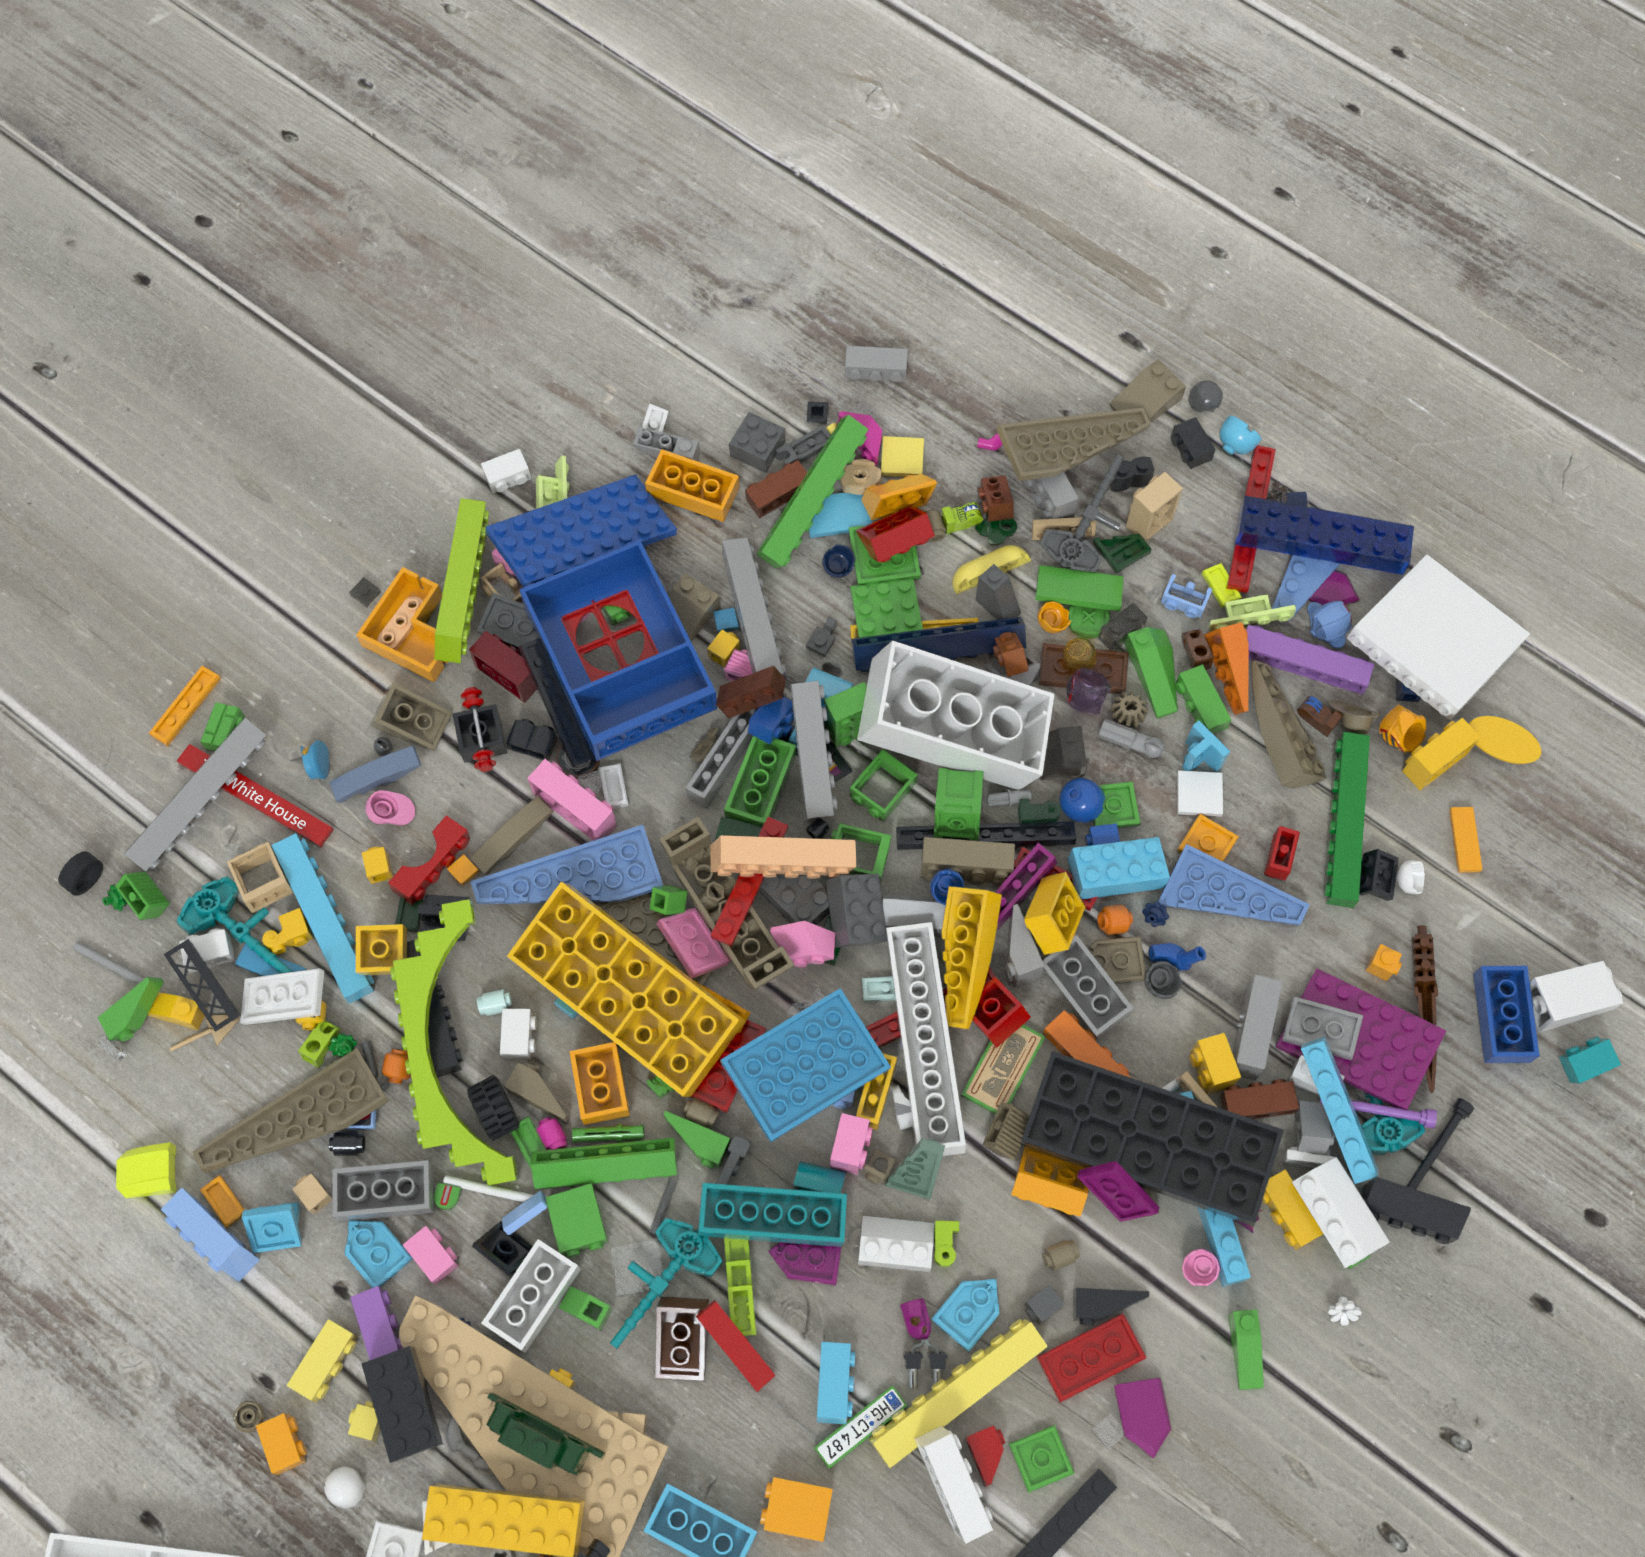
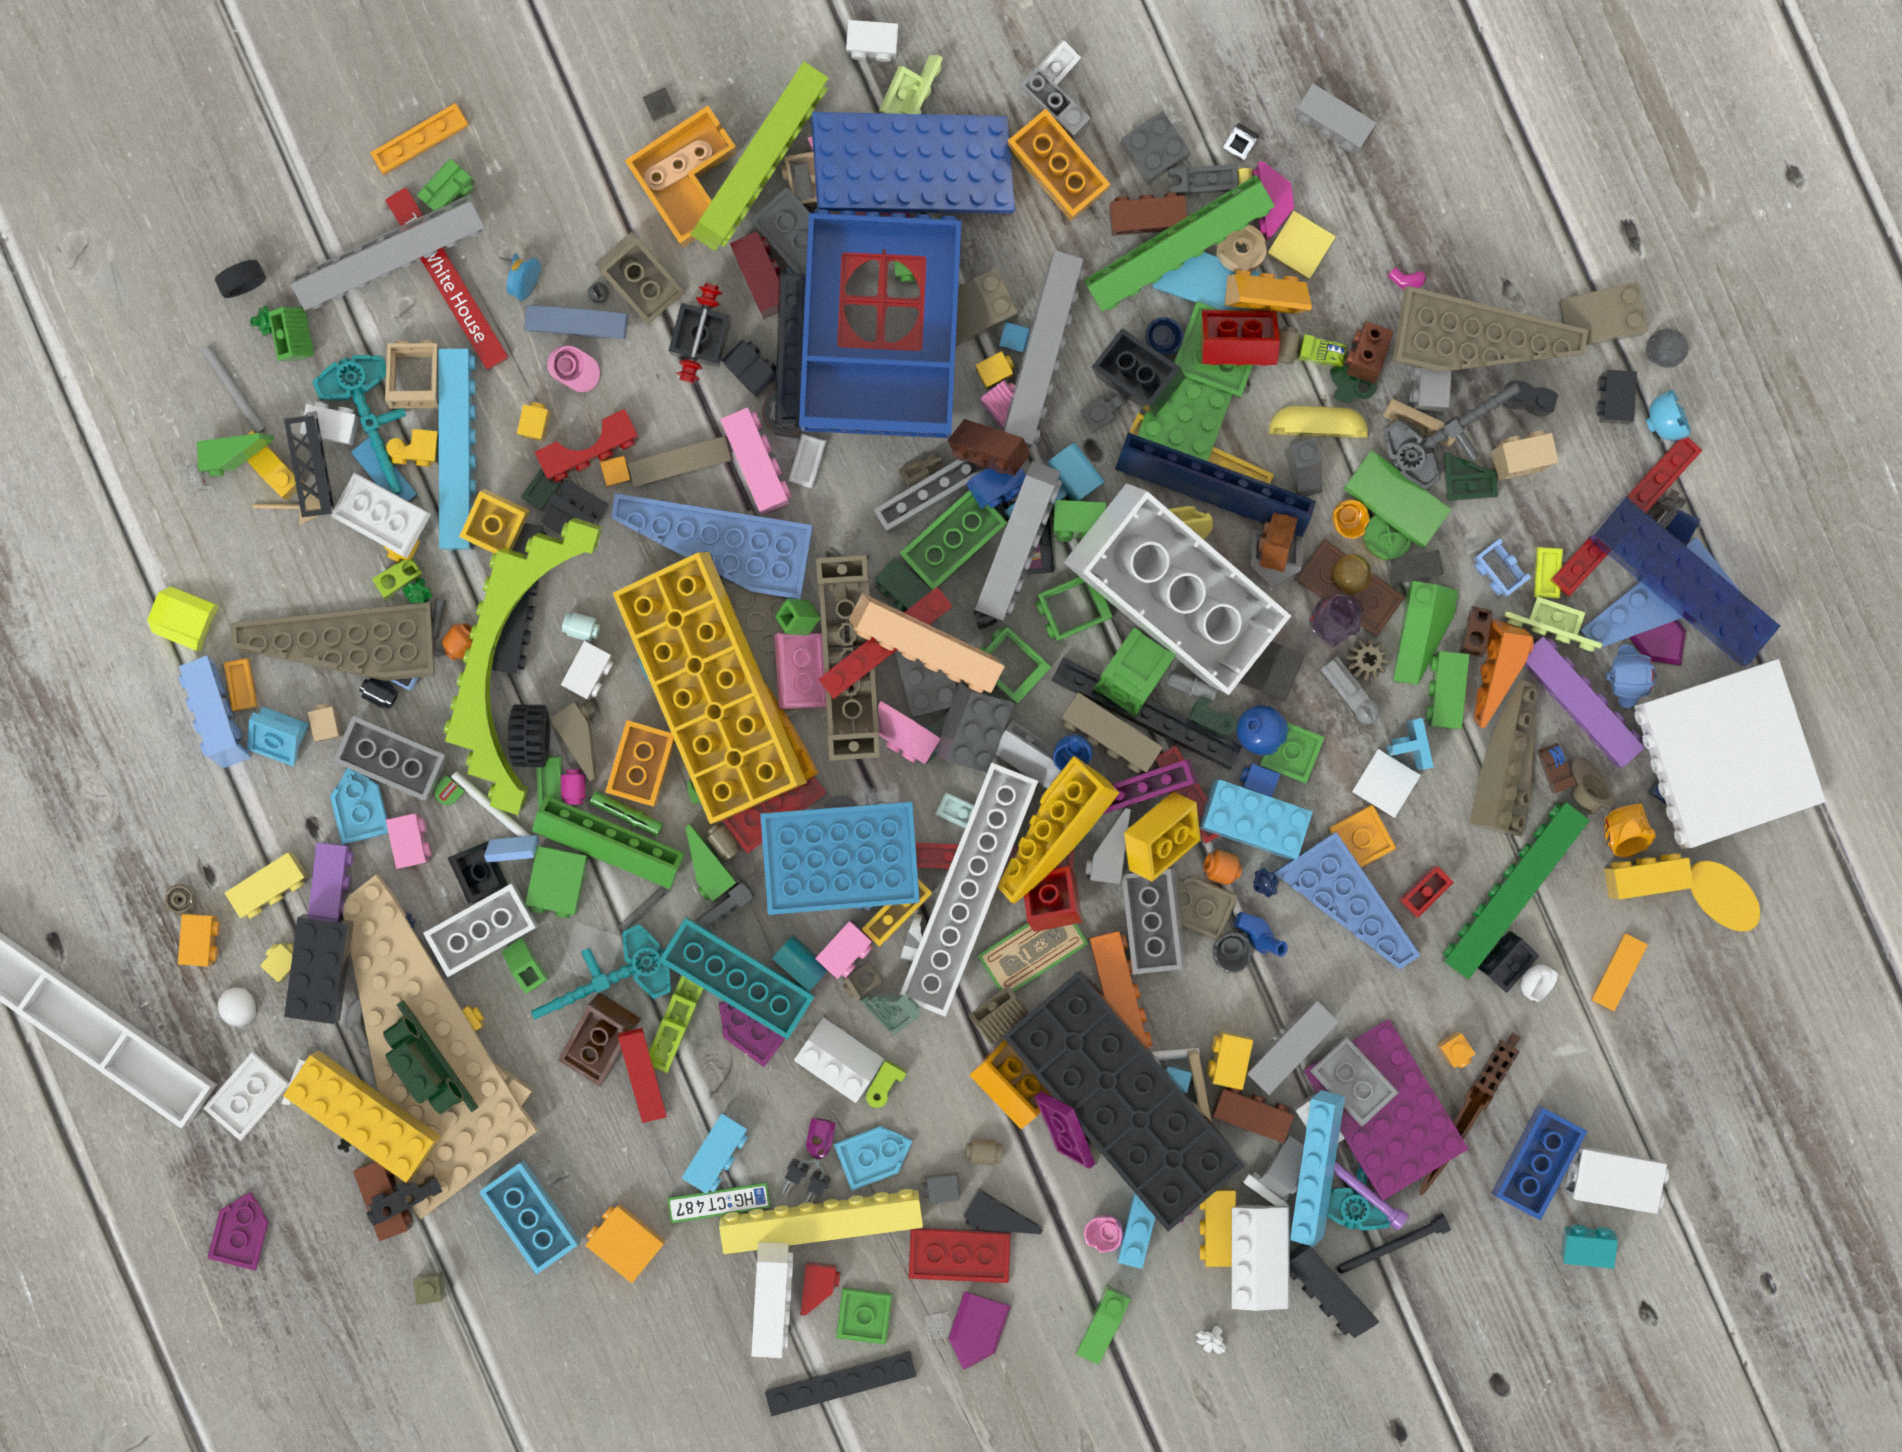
camera: 30 degrees right, 20 degrees up
none -> black brick [1092,328,1185,417]

